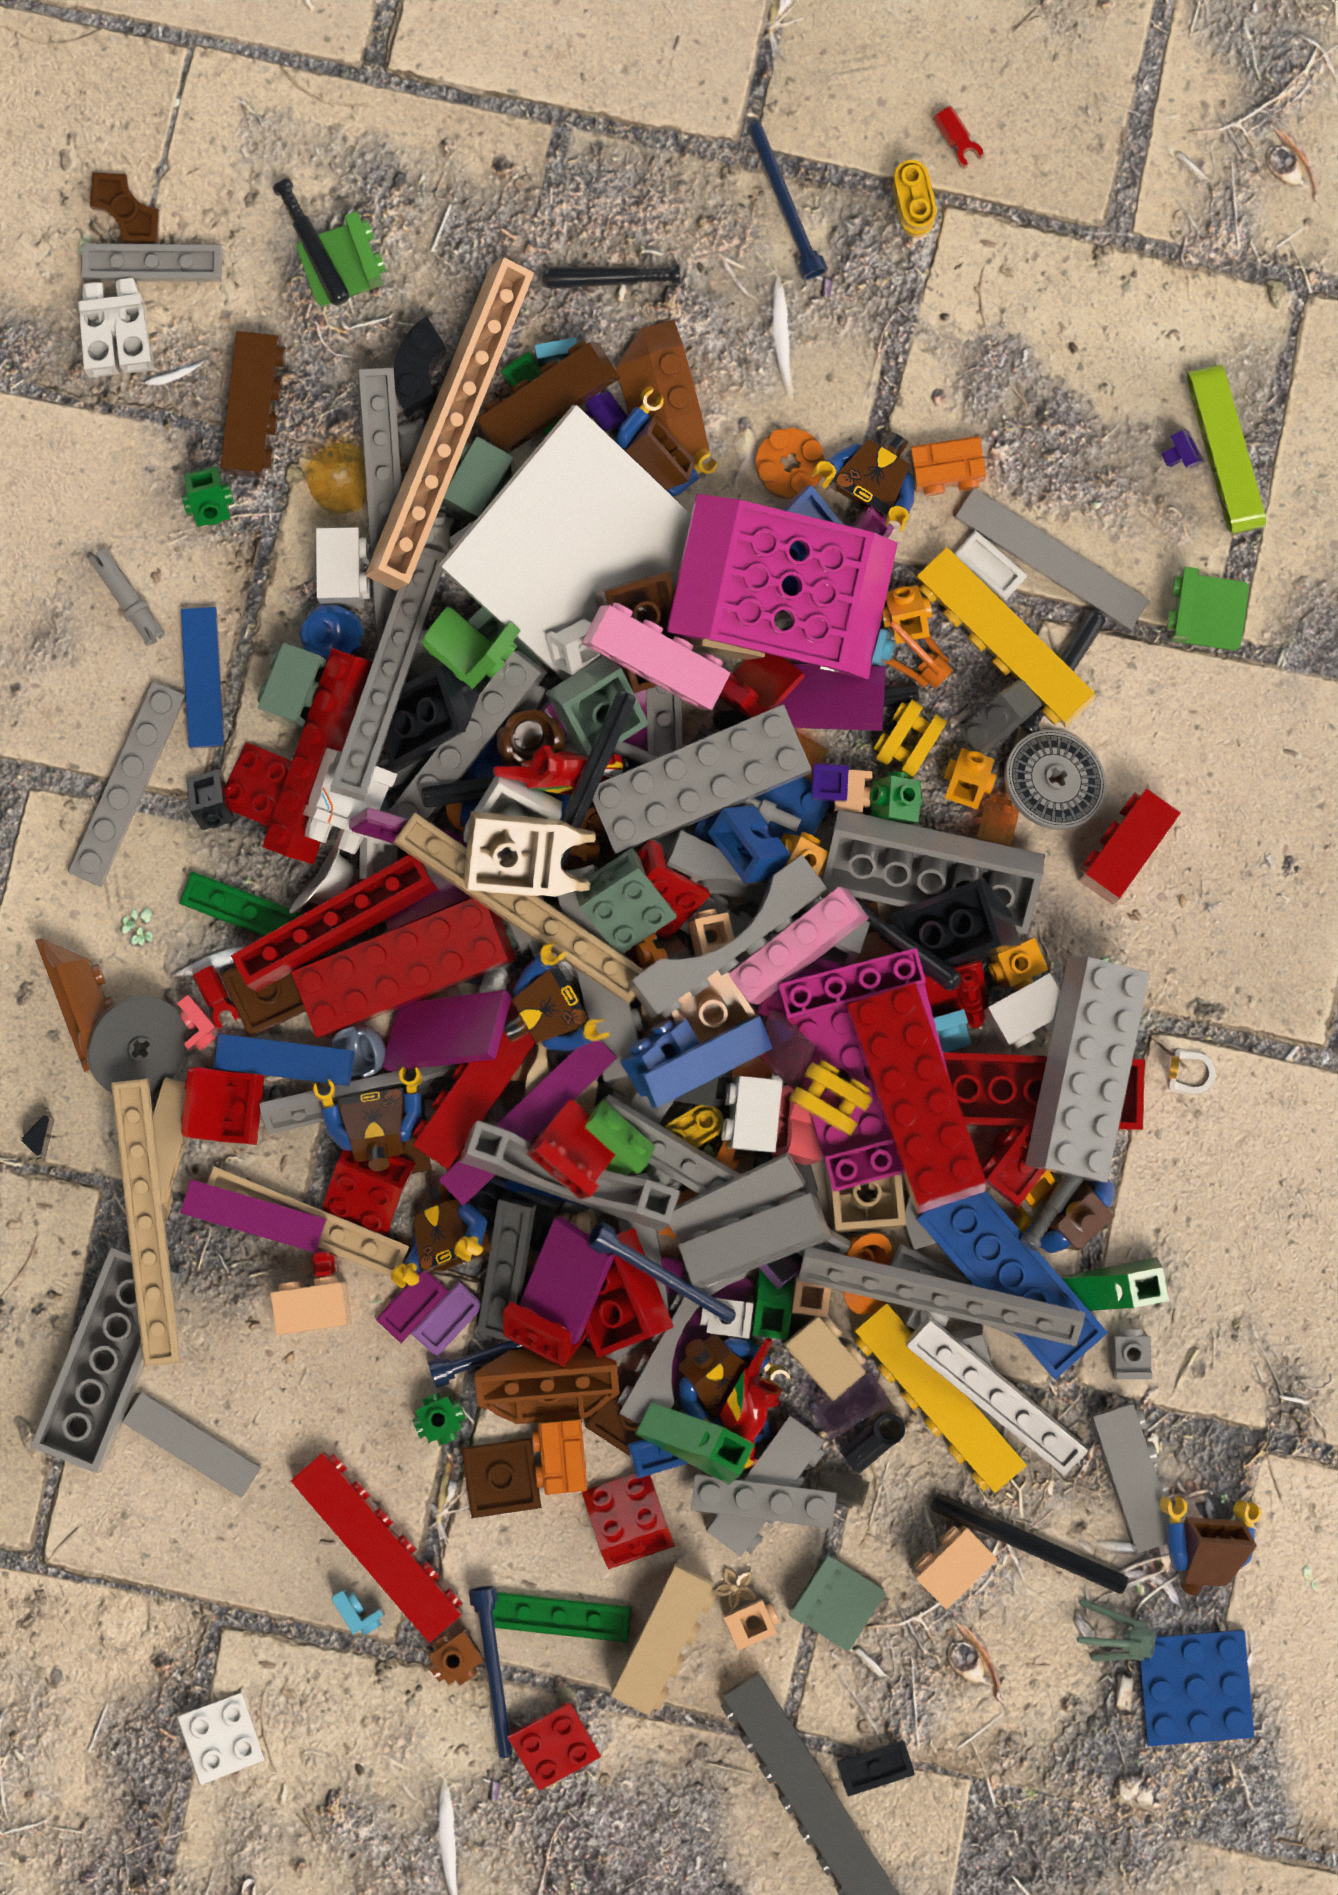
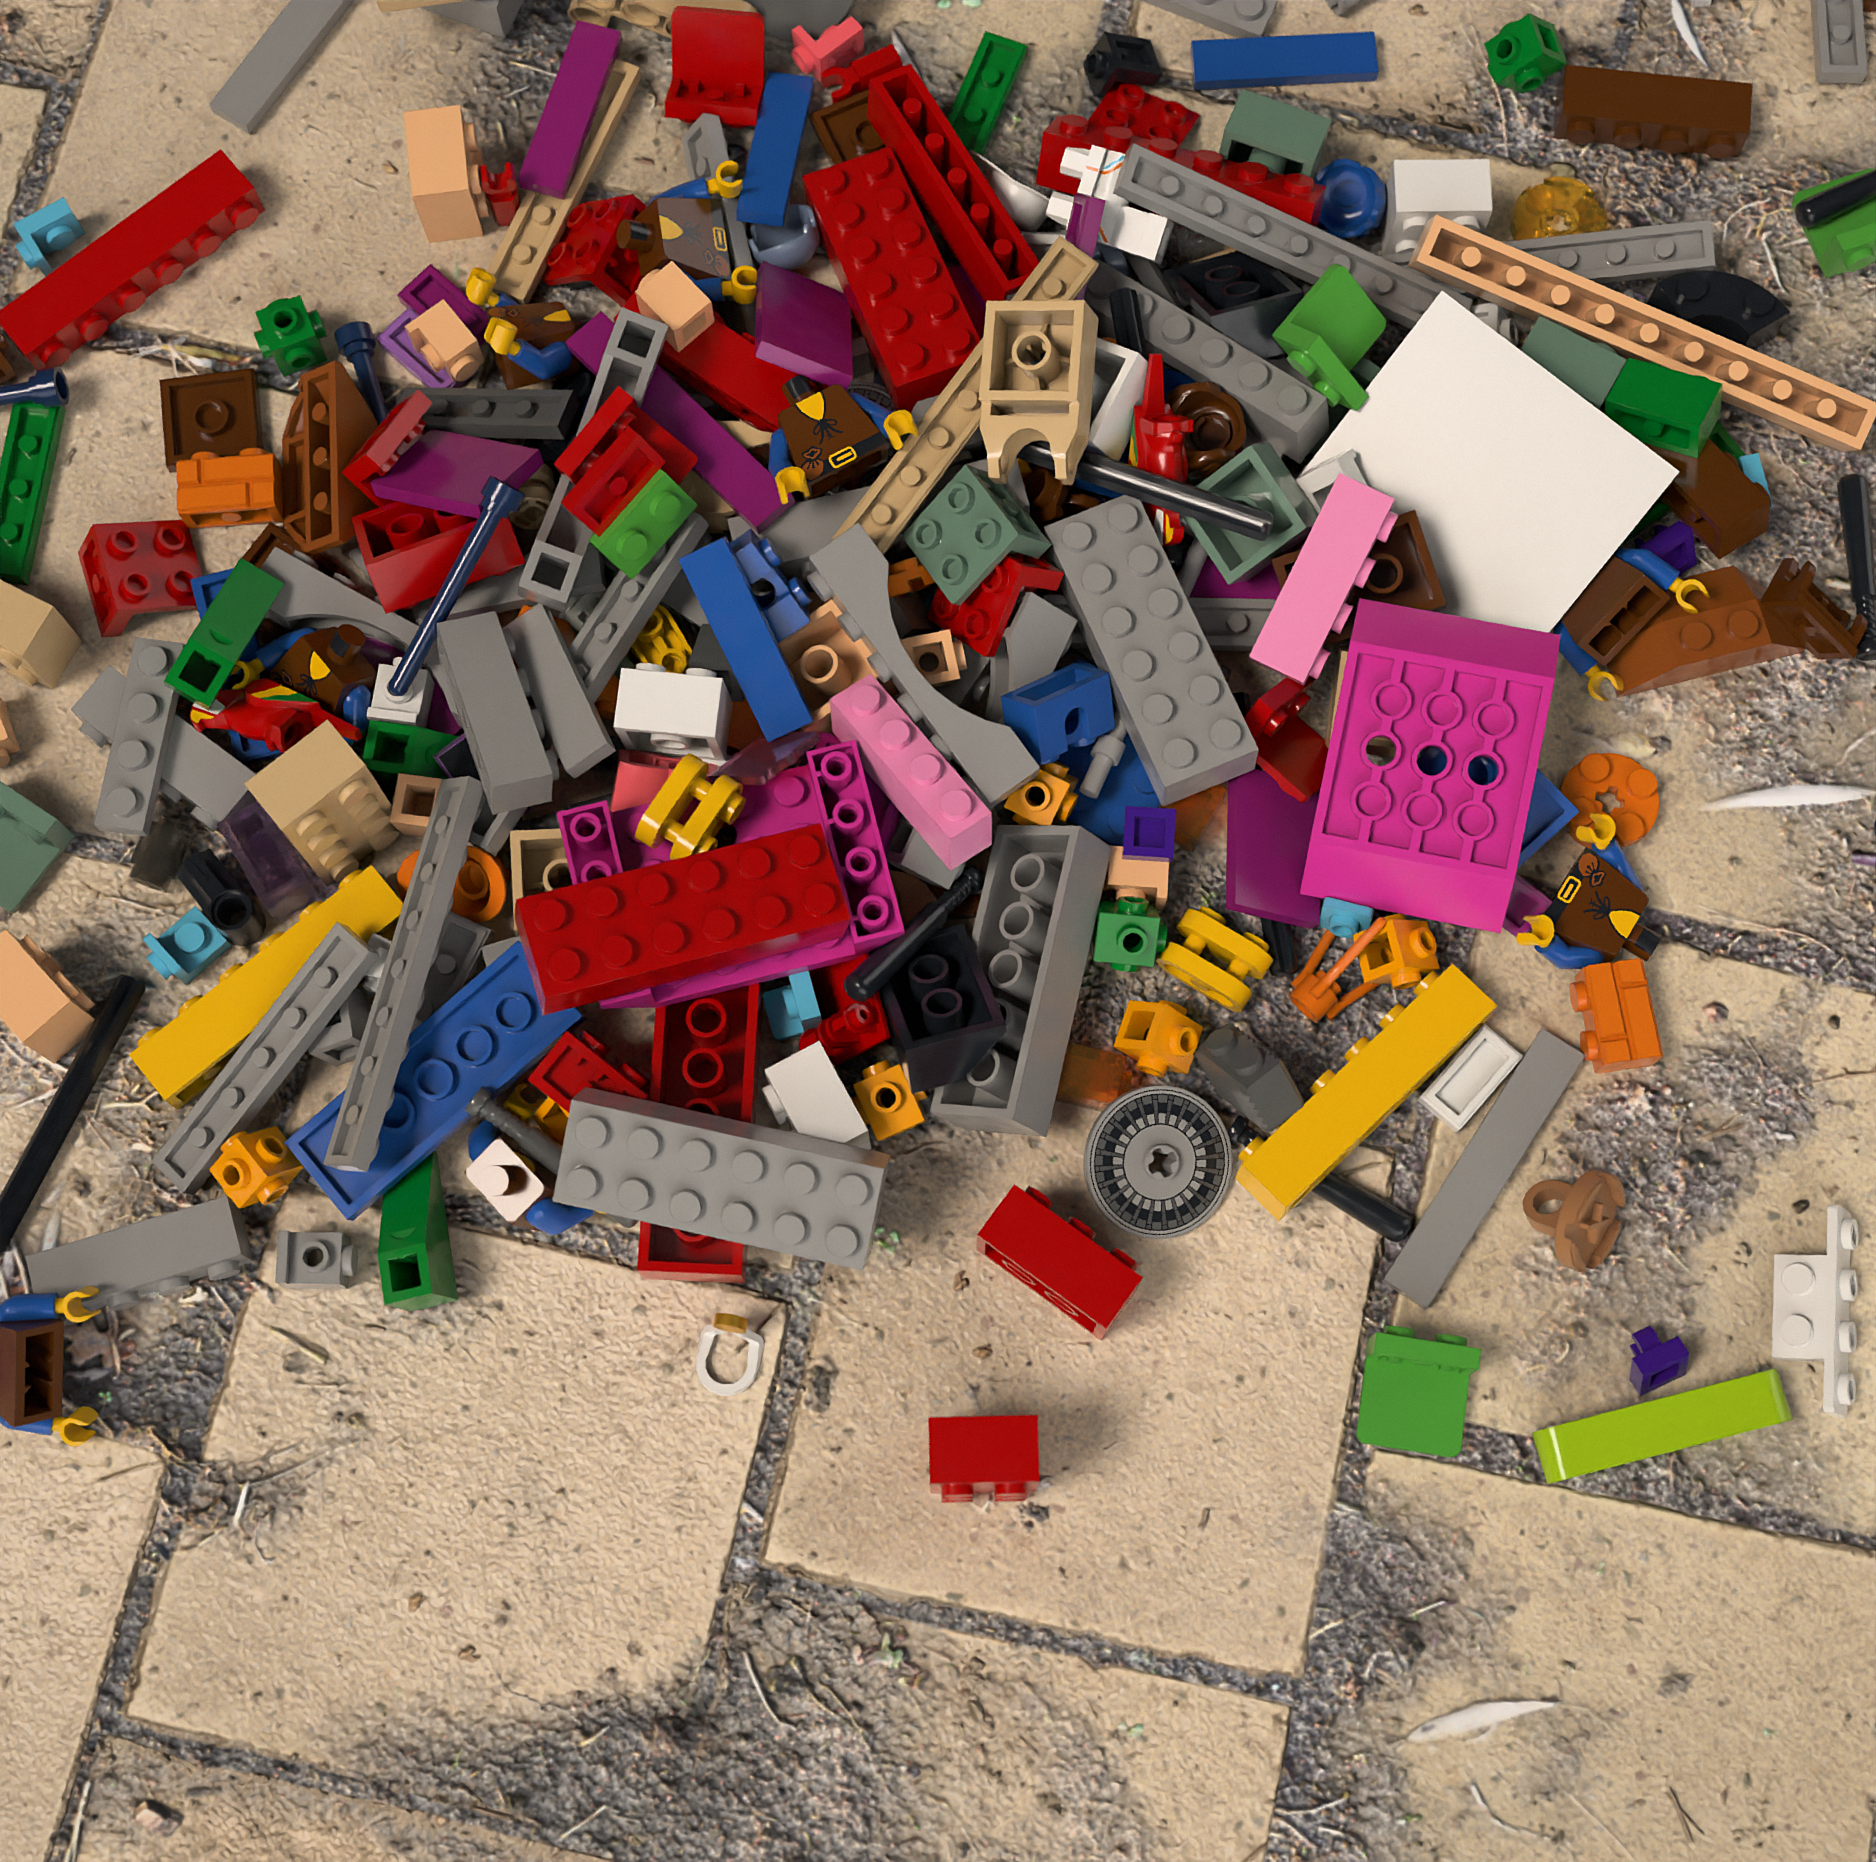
camera: 90 degrees right, 10 degrees down
tan plant [715,1568,756,1611] -> none
none -> medium azure bracket [142,906,232,985]
none -> light orange brick [209,1126,304,1209]
none -> light nougat brick [405,299,485,383]
none -> red panel [561,426,666,537]
none -> light nougat brick [635,261,715,352]
none -> red brick [928,1415,1040,1503]
none -> medium nougat tile [1523,1169,1626,1272]
none -> green brick [1605,357,1722,459]
none -> reddish brown hinge [1760,558,1868,660]
none -> white bracket [1772,1205,1859,1418]

